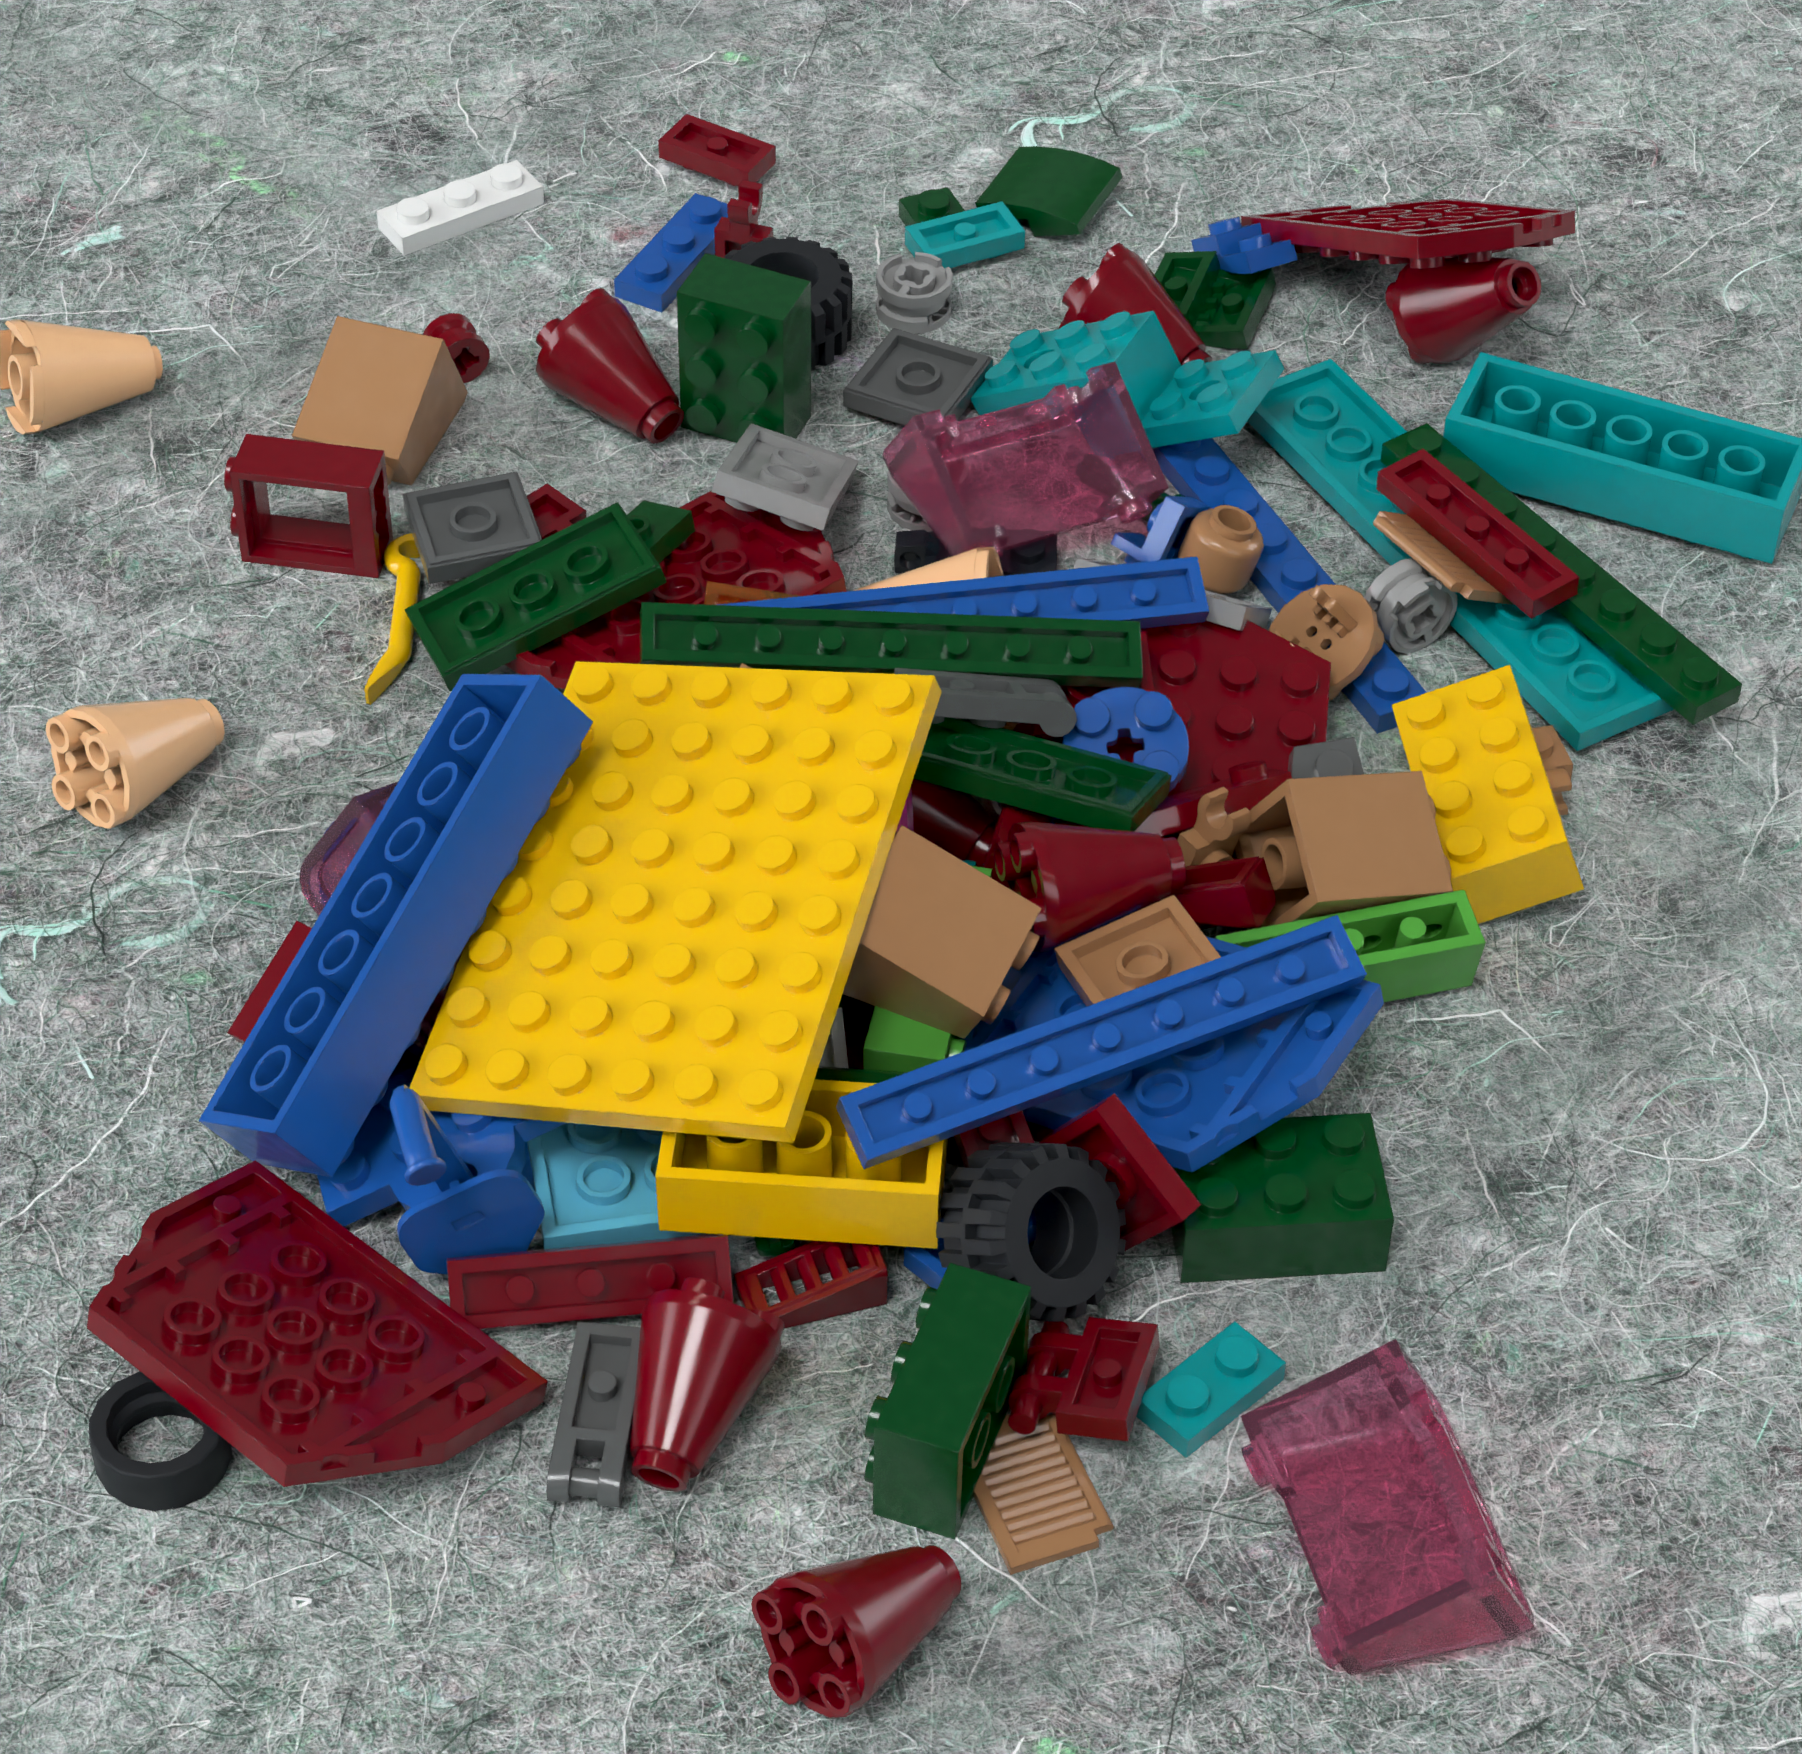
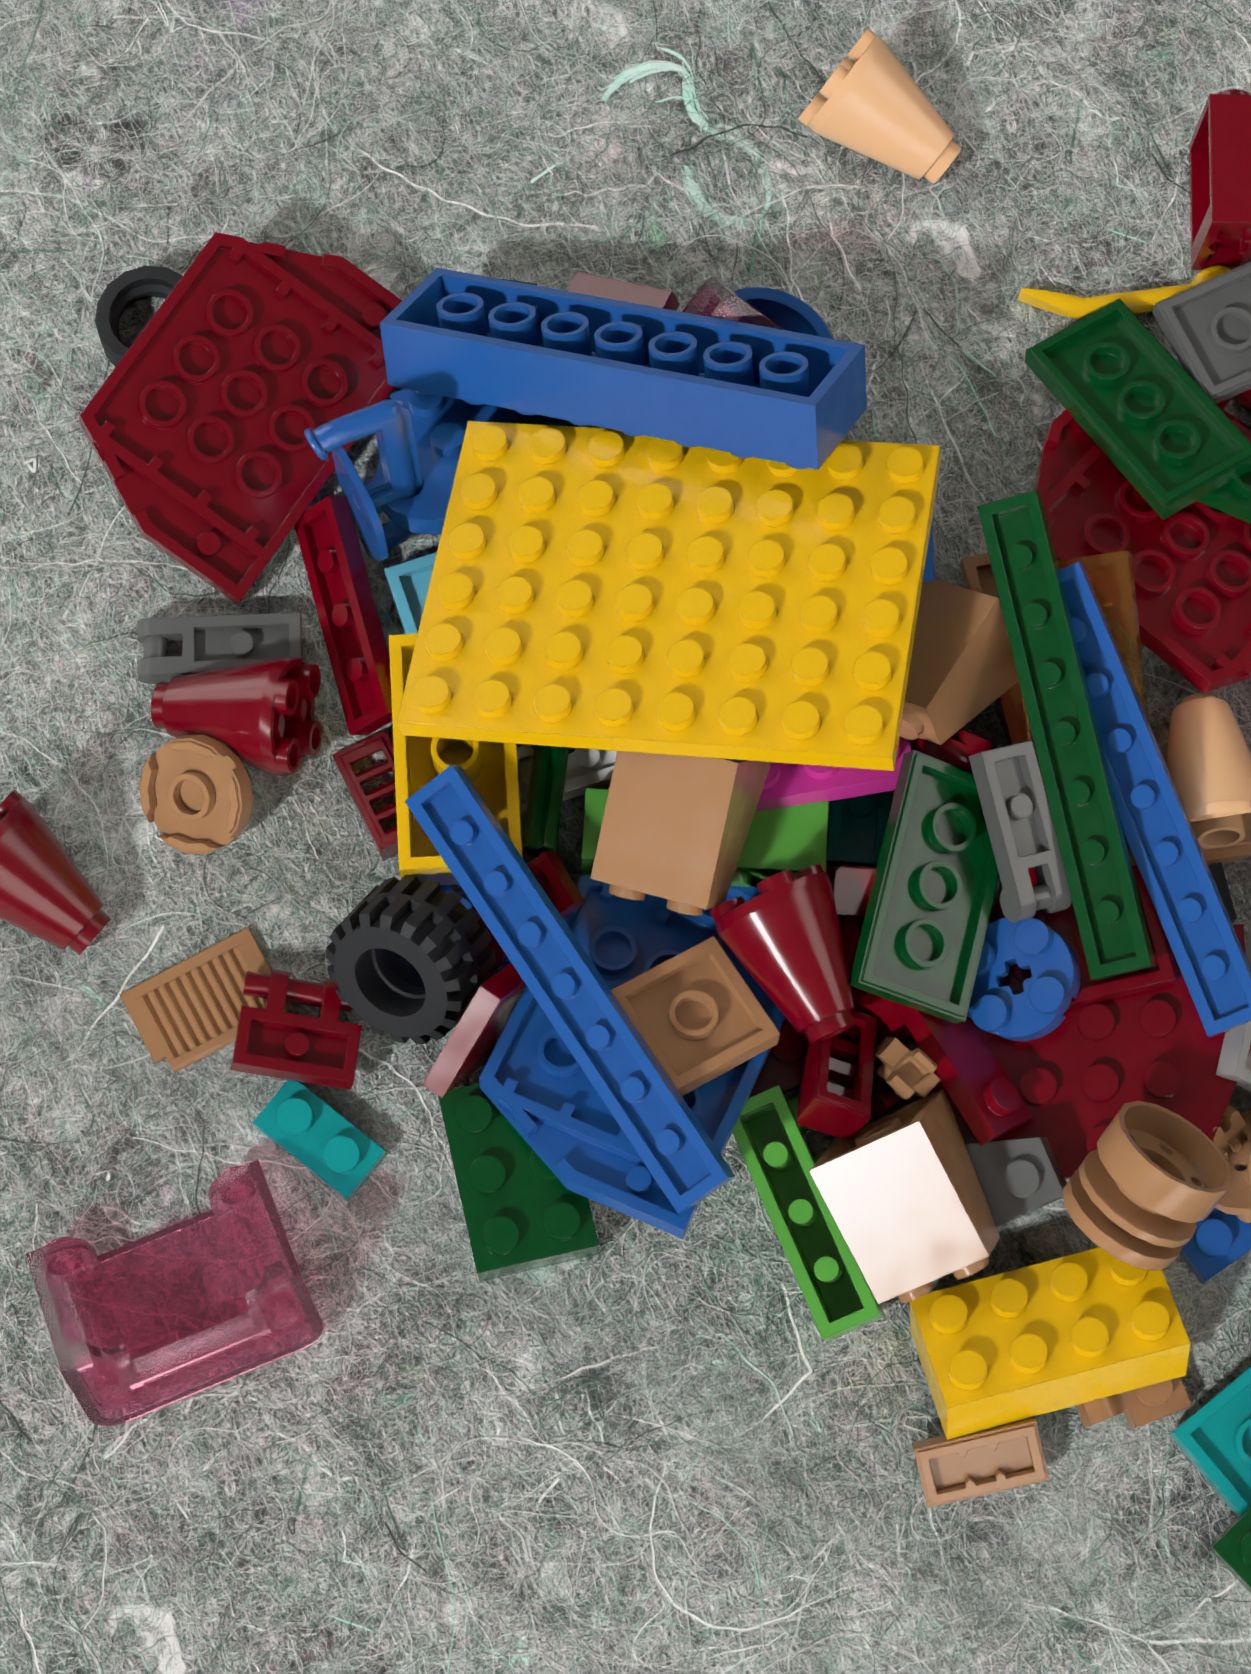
camera: 80 degrees right, 30 degrees up
dark green brick [864,1263,1031,1540] -> none
none -> medium nougat tile [139,734,253,854]
none -> medium nougat plate [912,1417,1050,1508]
none -> medium nougat wheel [1062,1101,1233,1271]

